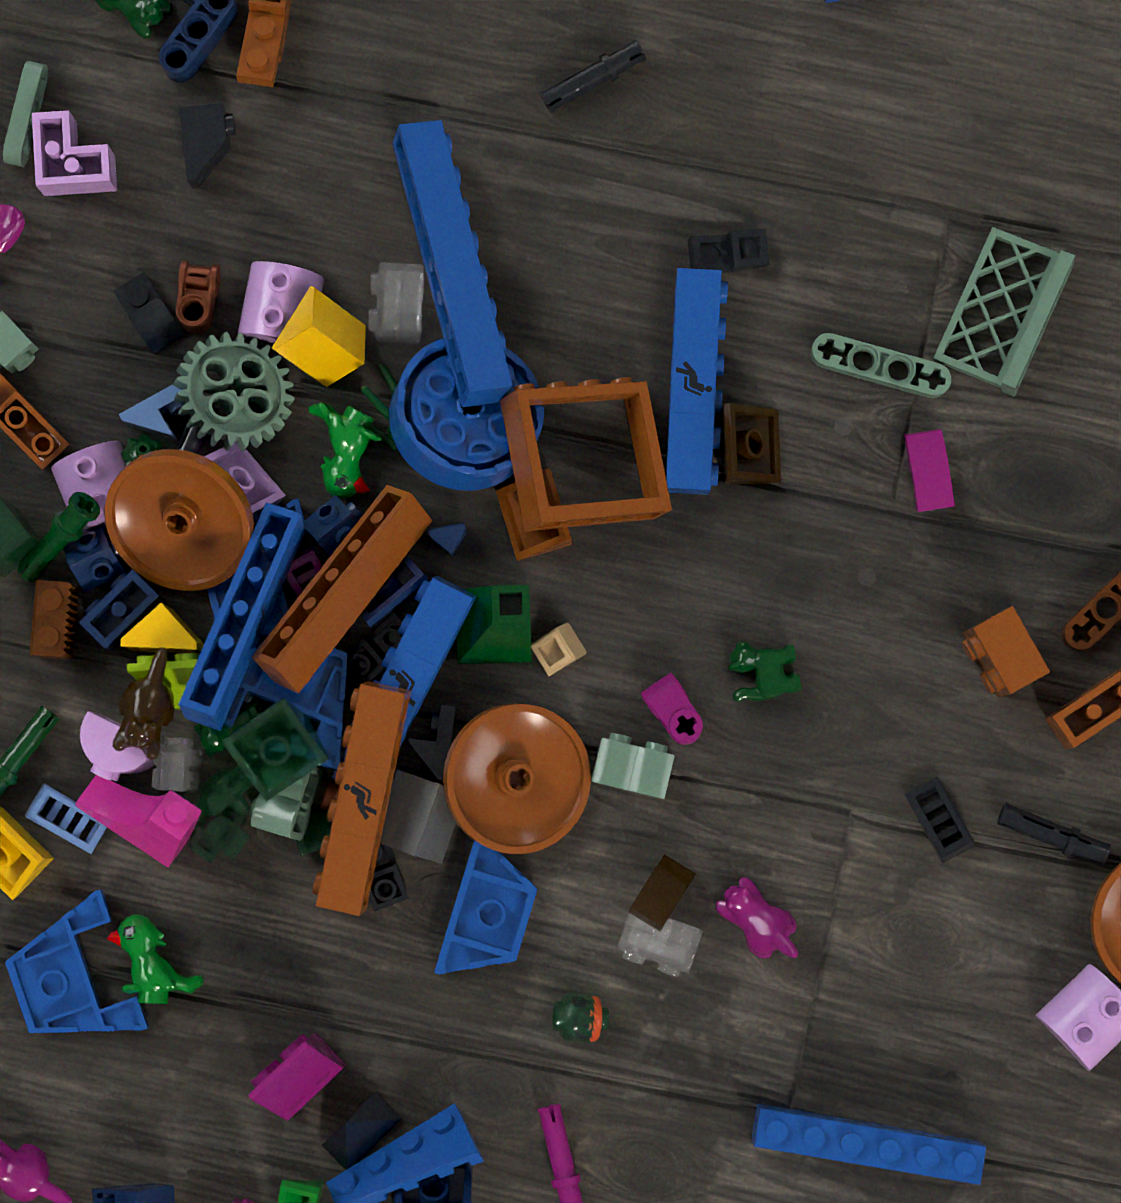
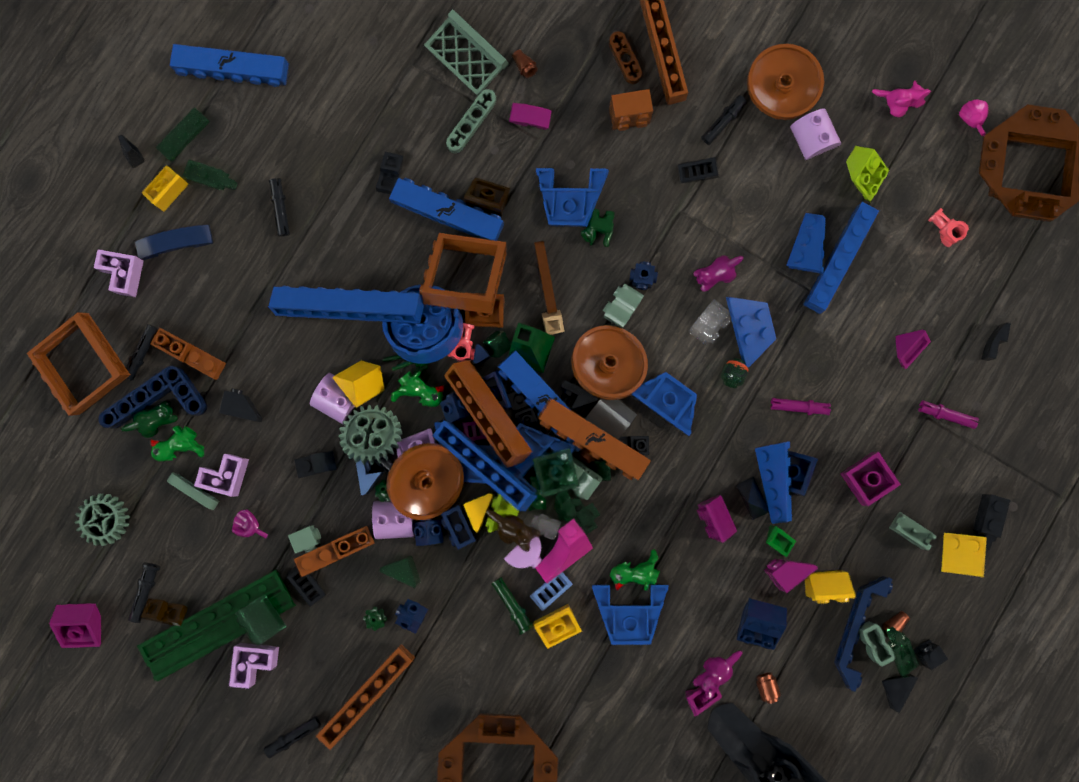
camera: 65 degrees left, 0 degrees up
dark green pin [17,492,100,583] -> none
reddish brown brick [29,580,80,660] -> none
copper piece [176,260,221,334] -> none
clear brick [369,262,425,344] -> none
dark brown slope [628,854,696,932] -> none
magenta piece [640,672,703,745] -> none
none -> green animal [151,425,204,461]
none -> coral connector [447,323,475,362]
none -> clear green slope [483,331,511,358]
none -> copper cone [512,49,538,78]
none -> reddish brown beam [534,241,557,314]
none -> blue wing [536,168,609,227]
none -> dark blue brick [629,261,658,290]
none -> blue wing [726,297,776,367]
none -> blue wing [787,213,825,274]
none -> lime slope [846,146,889,202]

